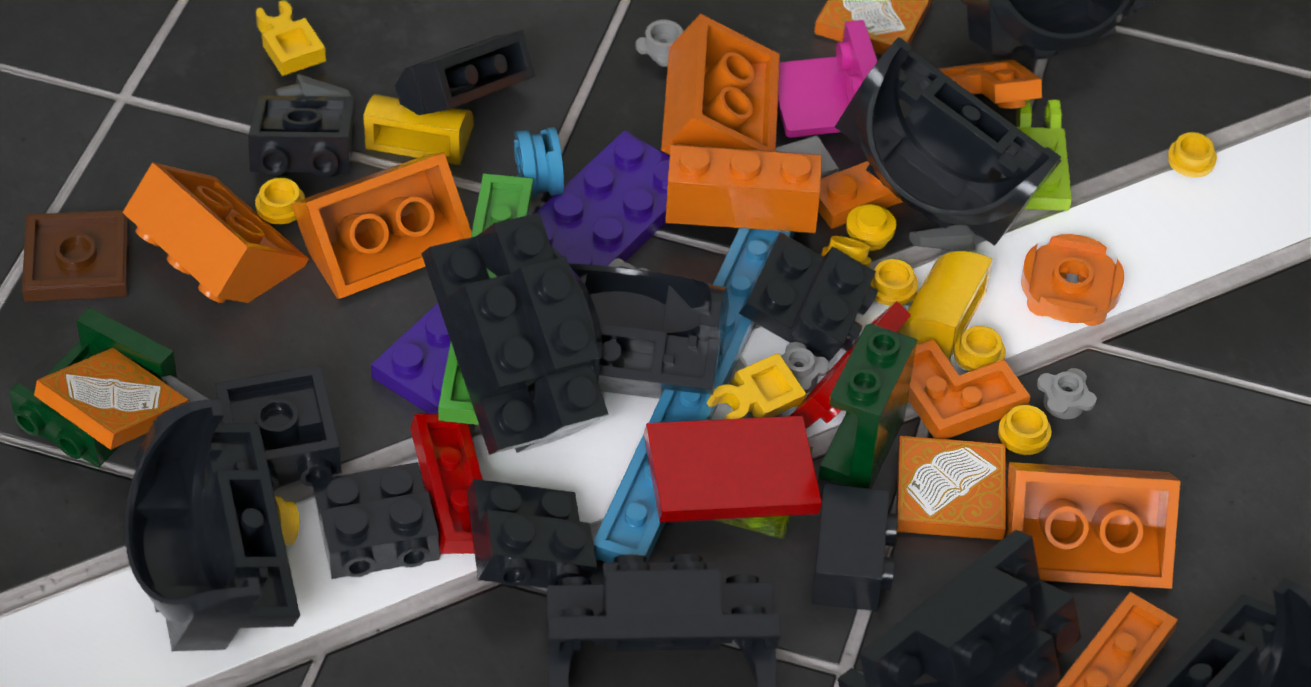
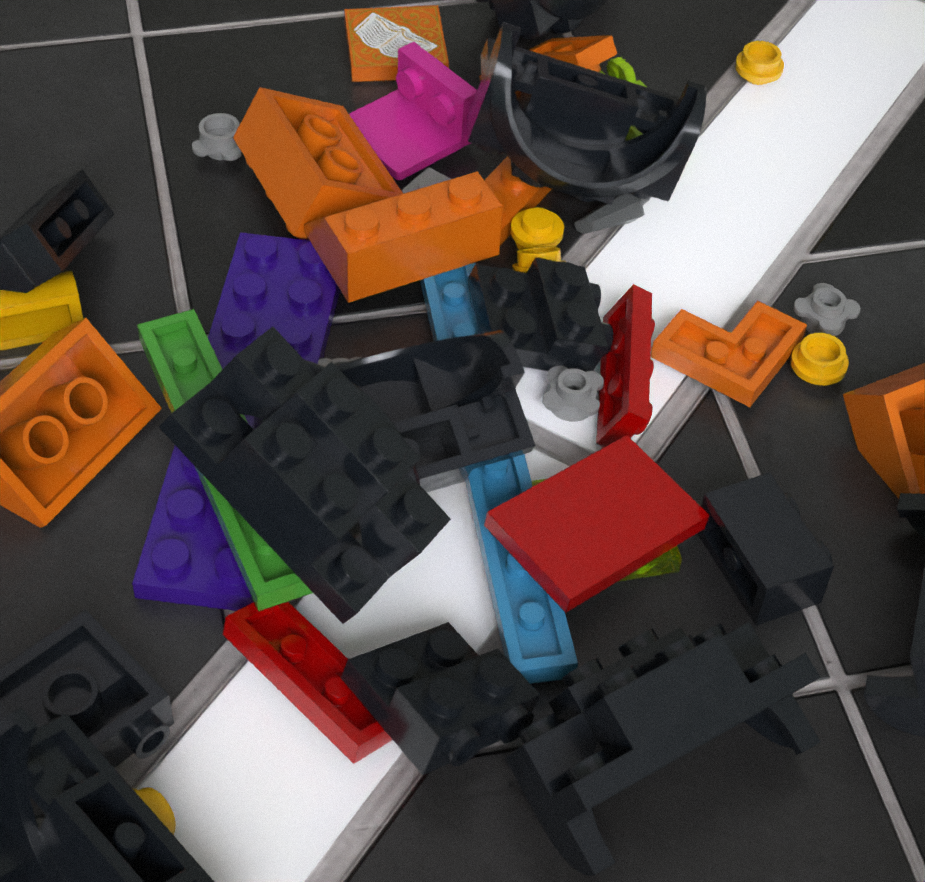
camera: 30 degrees left, 0 degrees up
black plate [312,462,440,579] -> none
dark azure wheel [514,127,564,199] -> none
yellow plate [707,353,807,419] -> none
dark green panel [818,324,917,489] -> none
yellow plate [870,259,918,306] -> none
tile [896,436,1006,540] -> none
yellow brick [898,251,993,361] -> none
yellow plate [954,326,1006,372] -> none
orange plate [1021,234,1124,326] -> none

